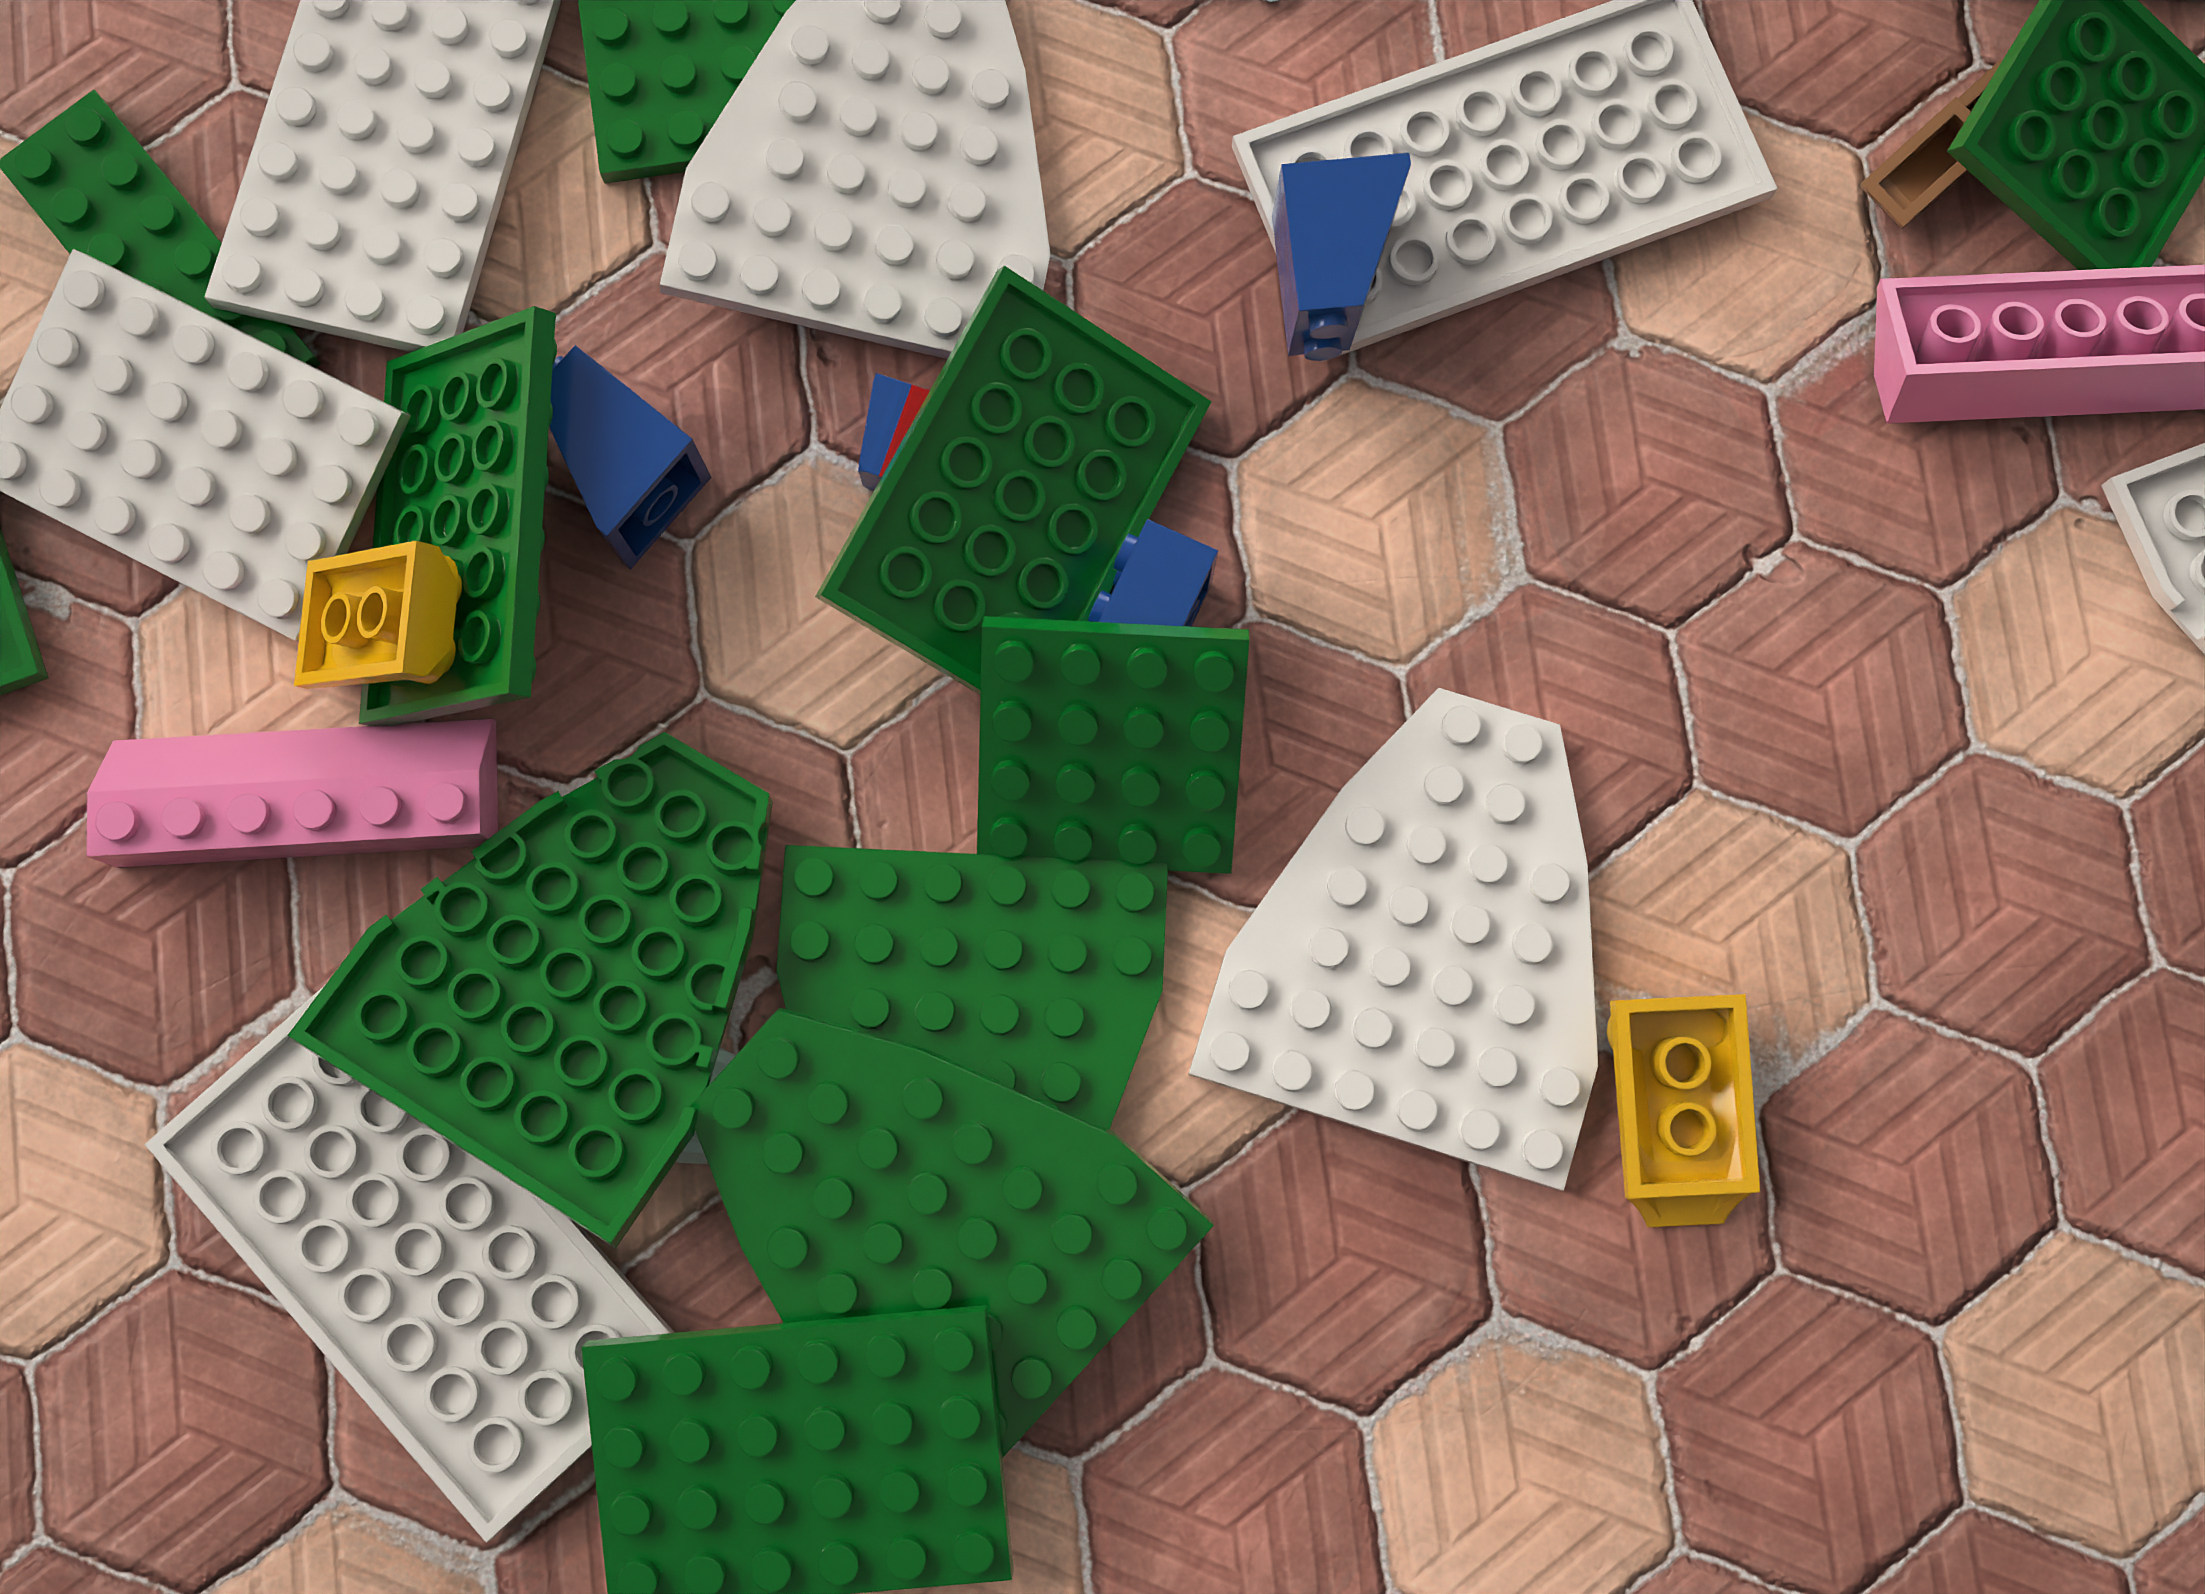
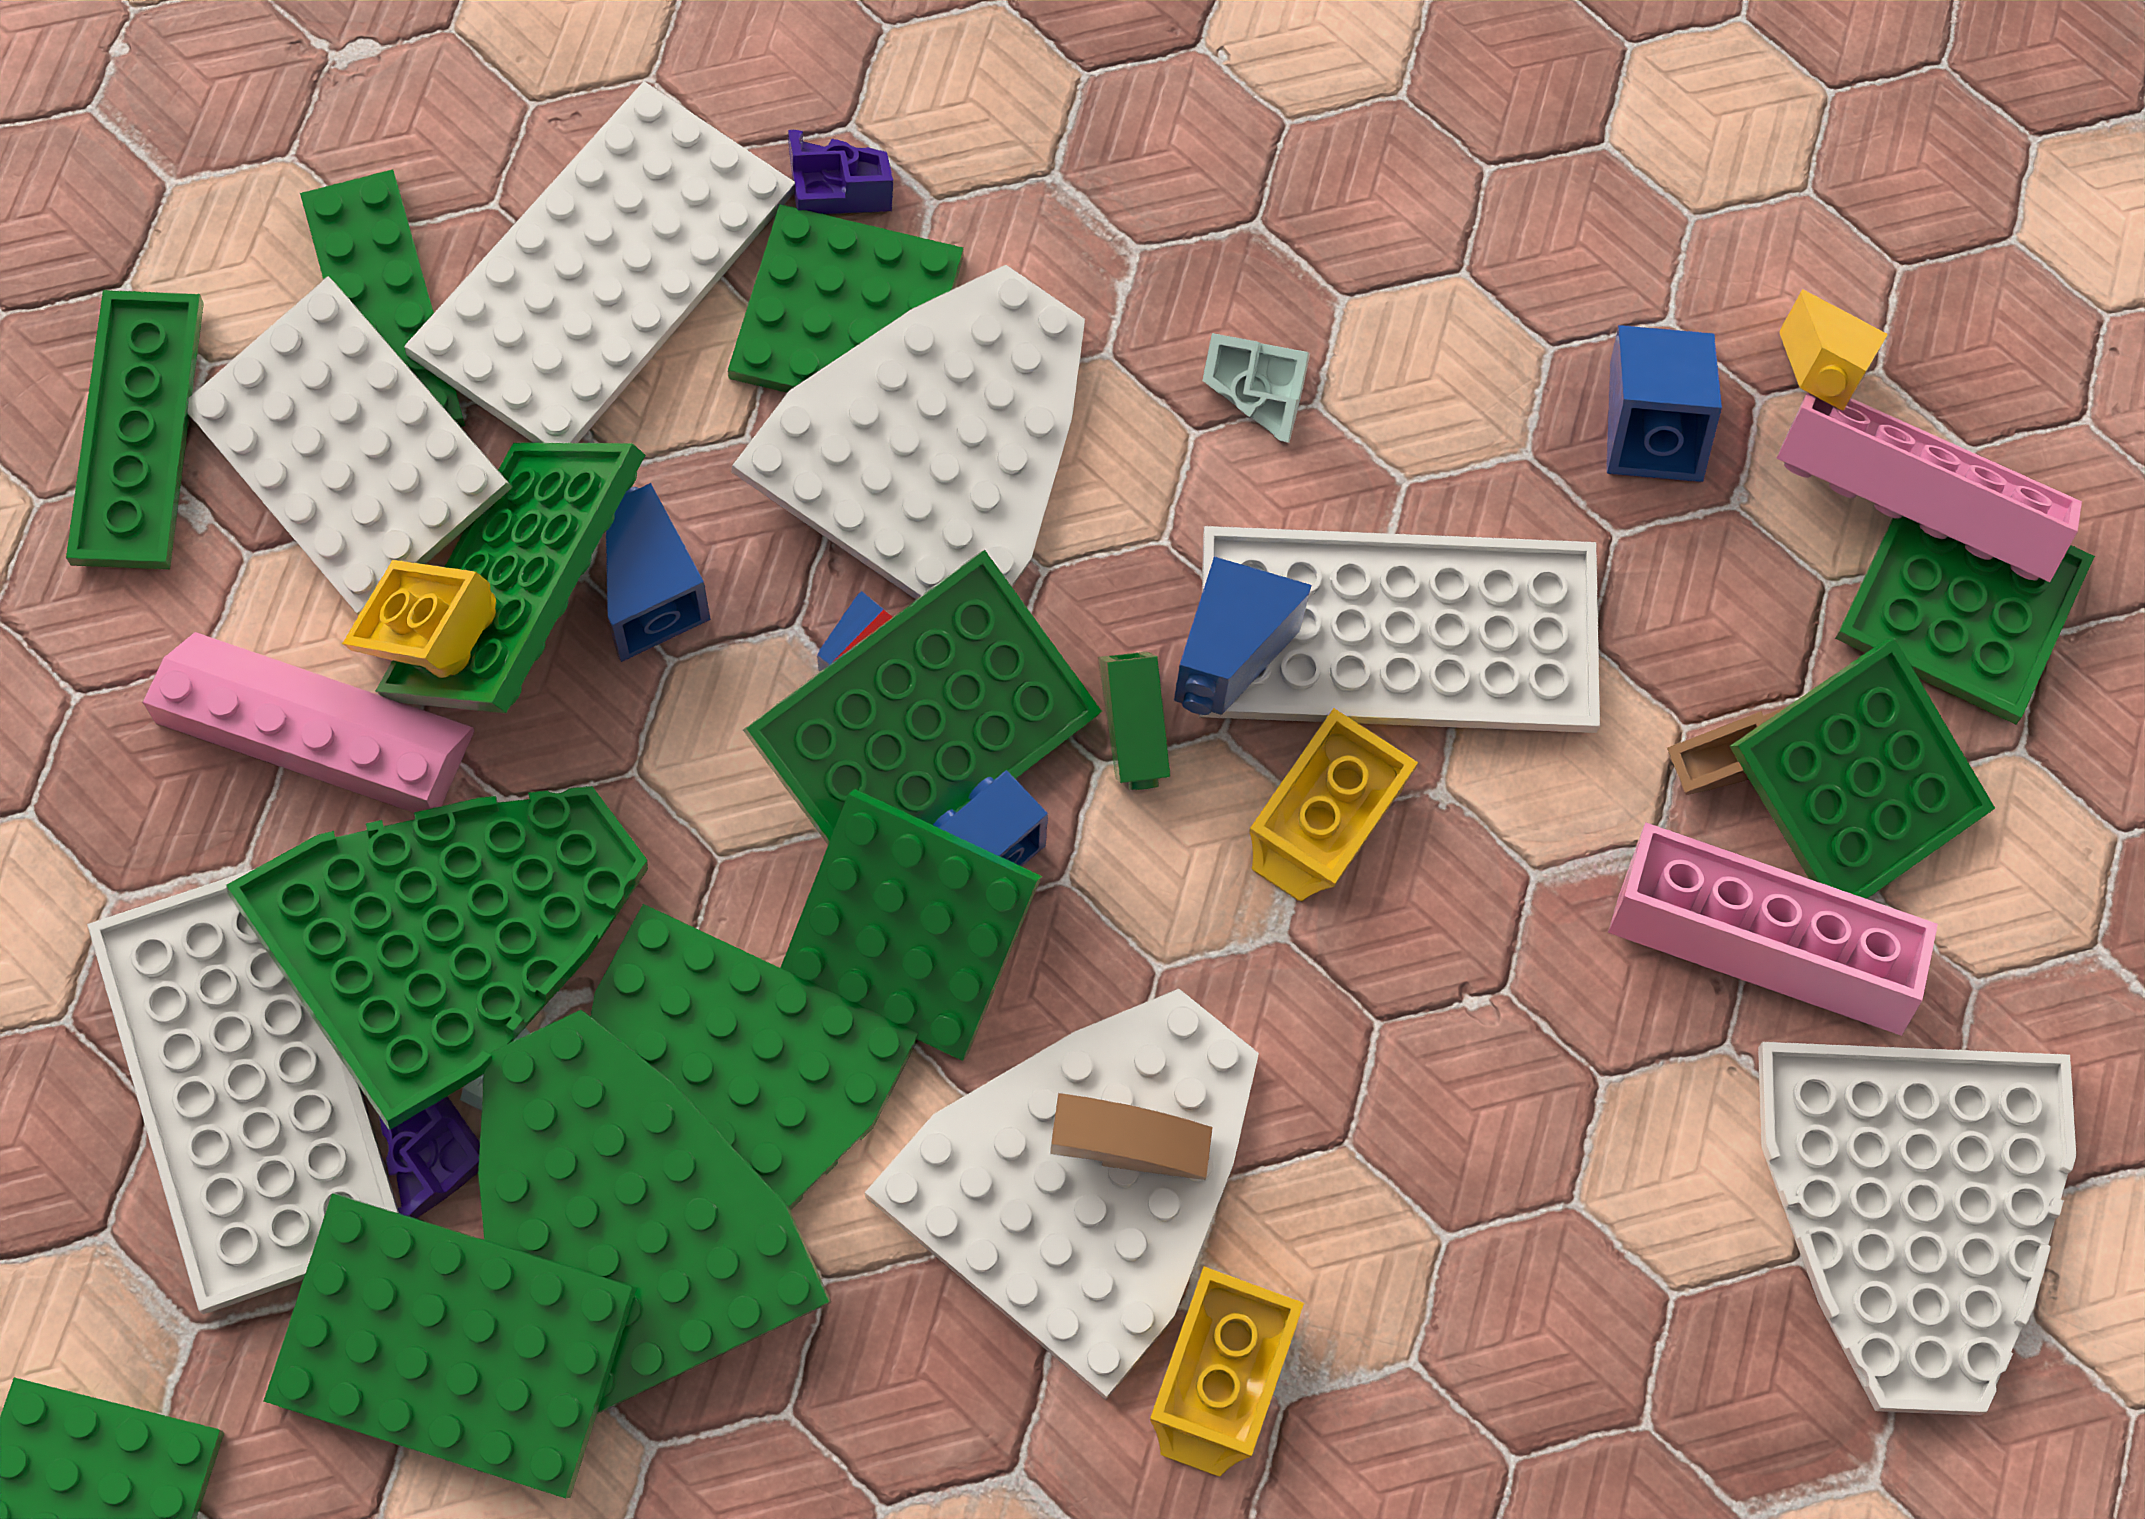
camera: 20 degrees right, 10 degrees down
none -> dark purple slope [379,1096,480,1219]
none -> medium nougat slope [1050,1093,1213,1180]
none -> green slope [1098,651,1170,790]
none -> yellow slope [1249,708,1418,901]

